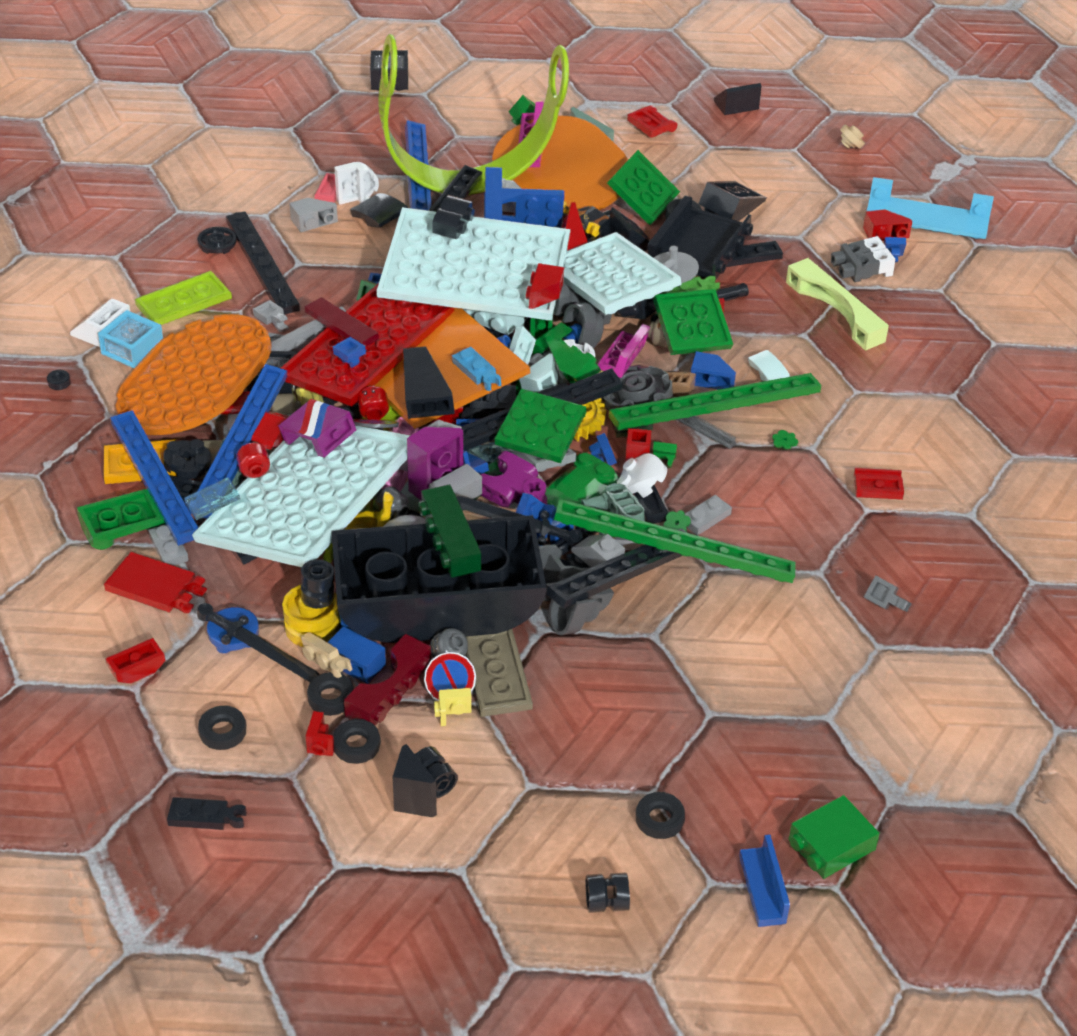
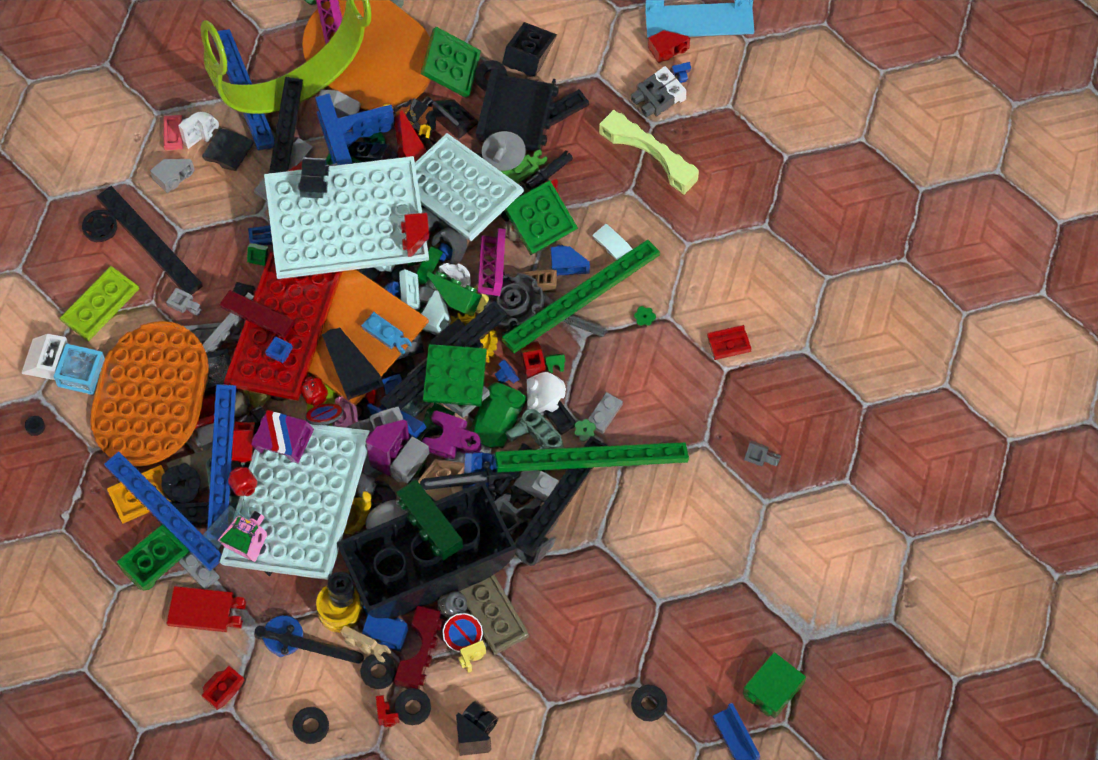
camera: 15 degrees left, 20 degrees up
none -> torso [218,511,267,562]

